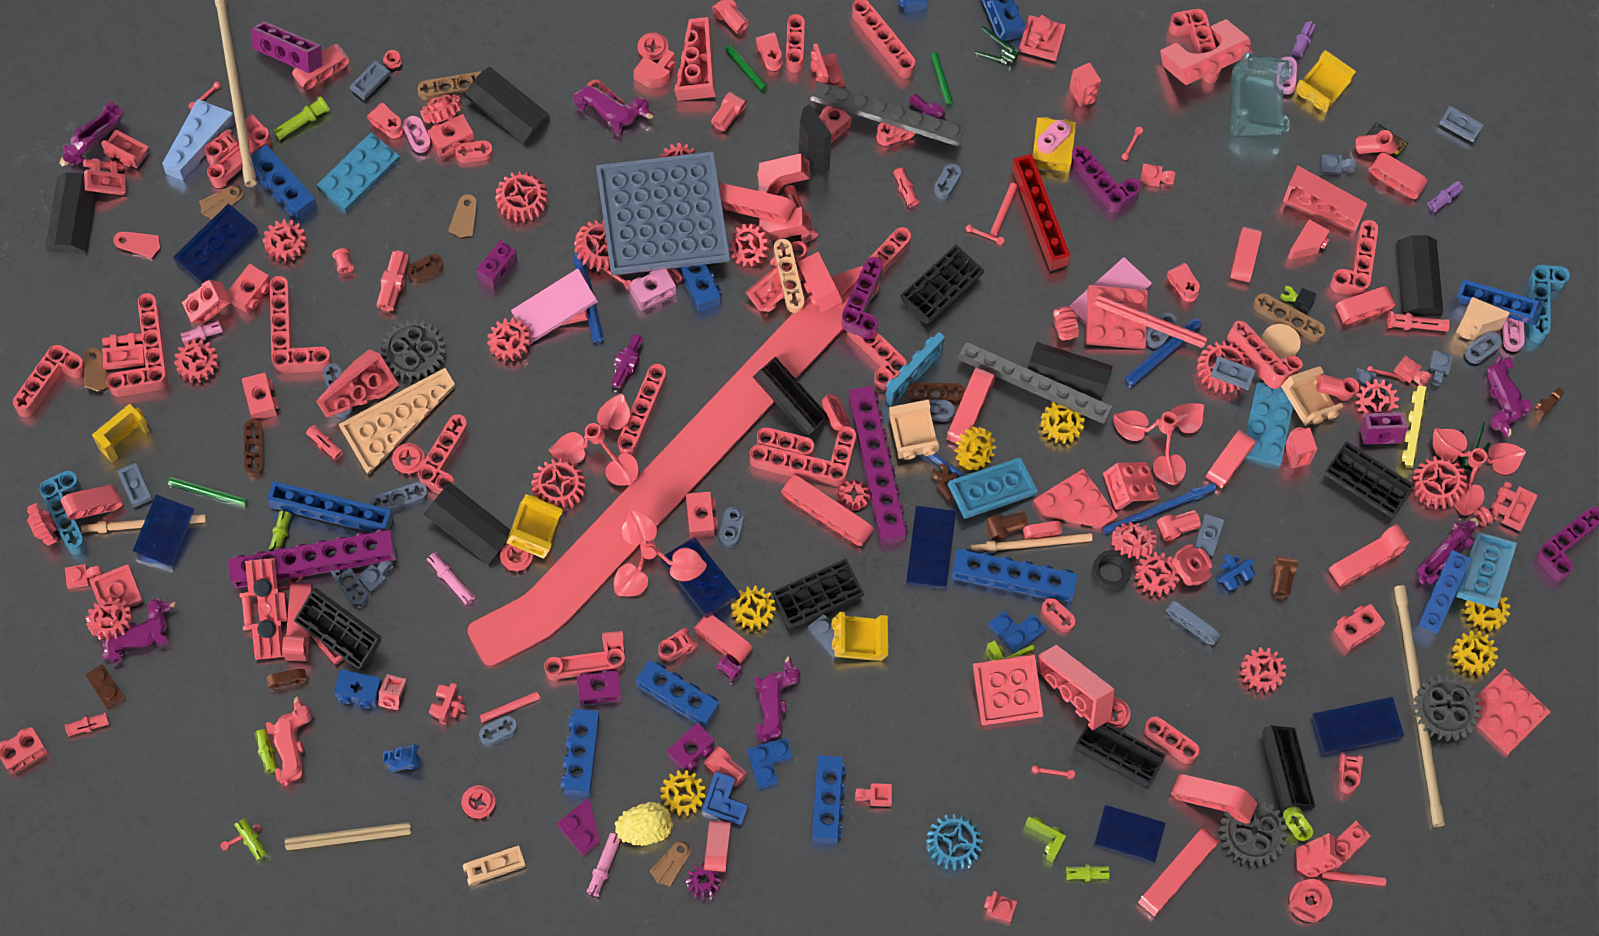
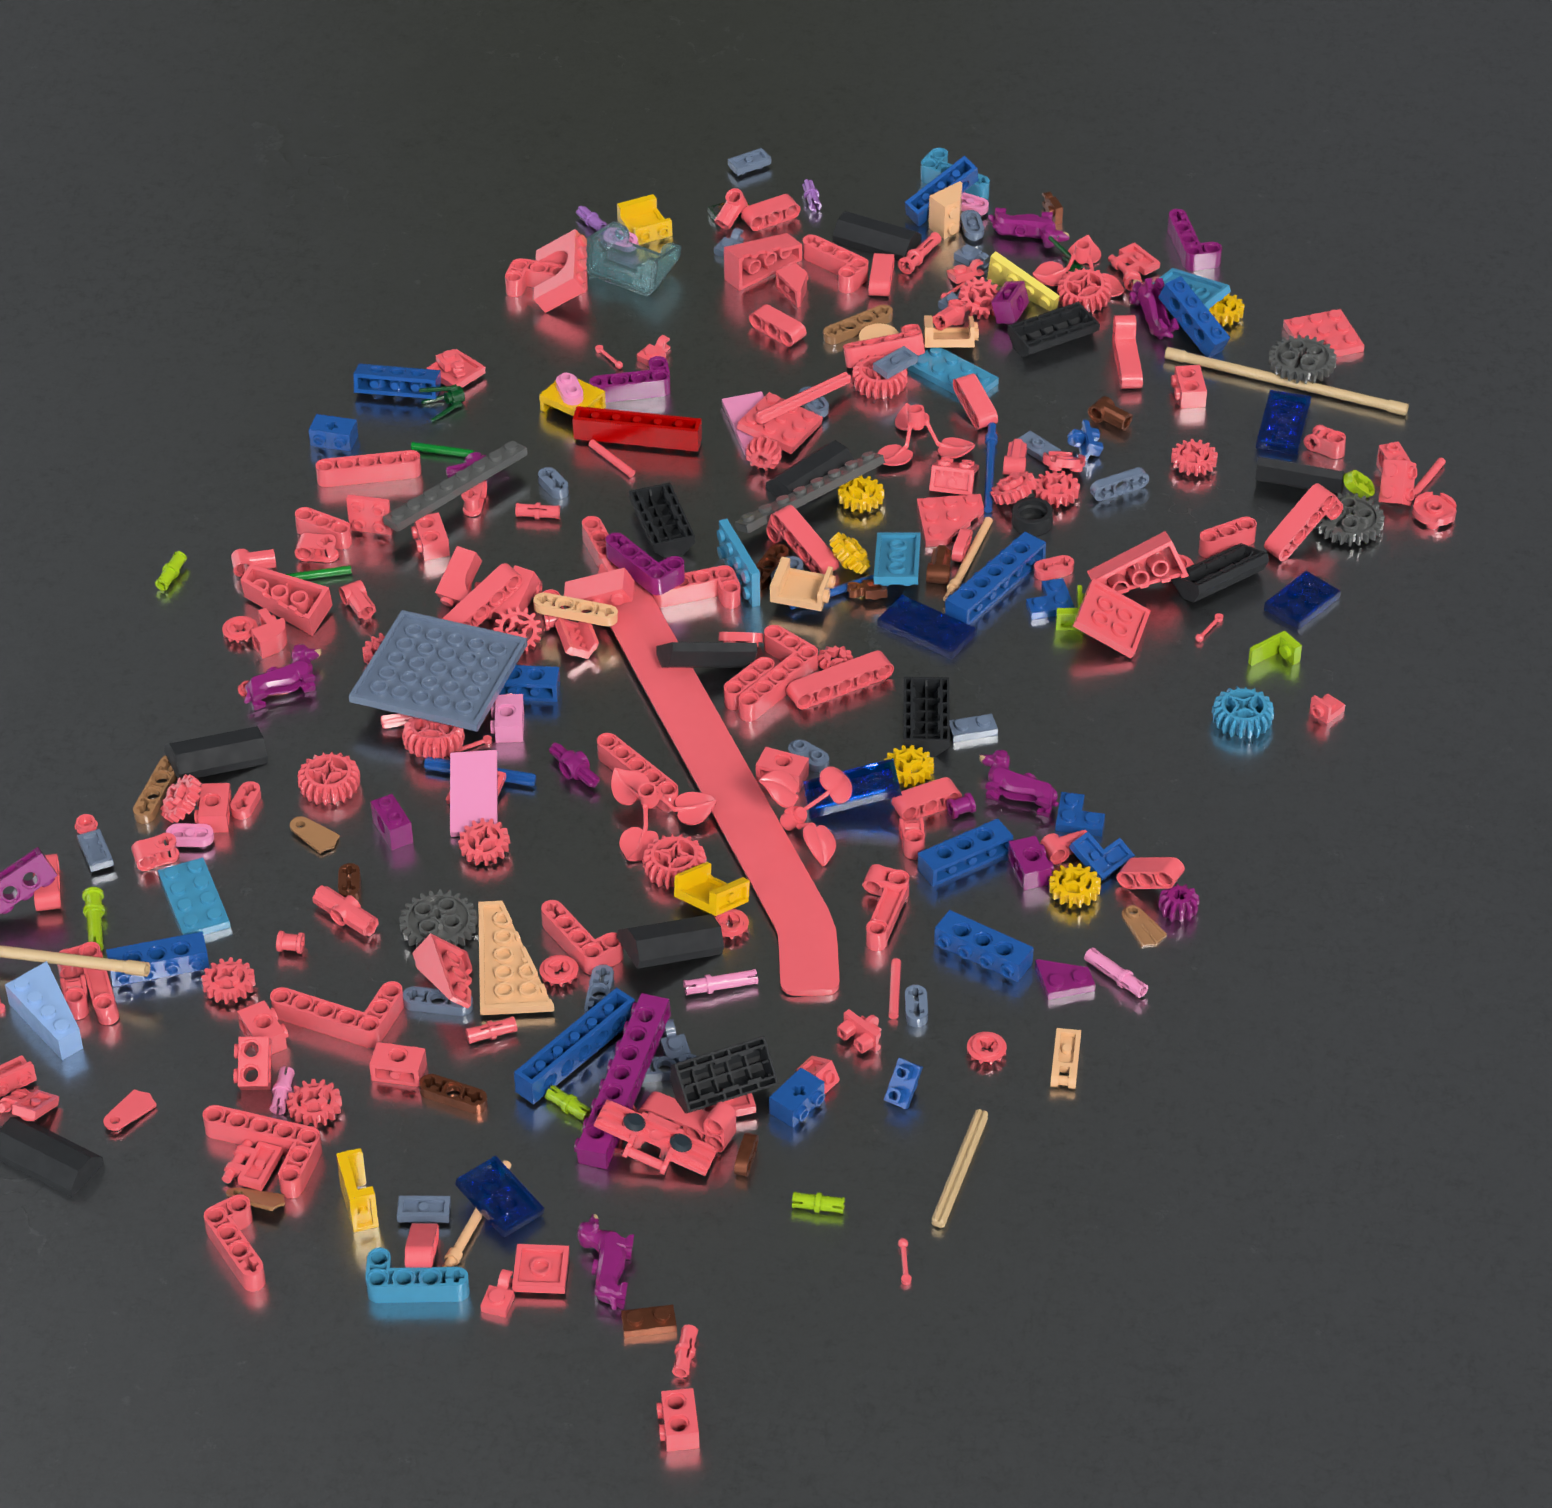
camera: 60 degrees left, 25 degrees down
coral gear [27,503,57,546] -> none
coral gear [86,597,133,641] -> none
green bar [168,477,247,507] -> none
clear blue plate [173,203,258,284] -> none
medium nougat piece [199,185,243,220] -> none
lime pin [234,818,268,860] -> none
coral animal [266,697,313,786] -> none
magenta brick [577,669,622,706] -> none
light yellow piece [615,802,673,846] -> none
black piece [799,104,832,173] -> none
blue brick [812,755,847,844] -> none
yellow panel [832,612,888,661] -> none
magenta brick [848,386,909,545] -> none
coral plate [855,783,892,807] -> none
coral hinge [966,225,1005,246] -> none
lime pin [1066,864,1109,881] -> none
coral brick [1069,62,1101,107] -> none
blue axle [1125,318,1202,386] -> none
coral beam [1138,827,1220,917] -> none
coral piece [1167,263,1200,303] -> none
black piece [1280,286,1317,315] -> none
coral brick [1285,427,1317,469] -> none
yellow gear [1452,631,1498,676] -> none

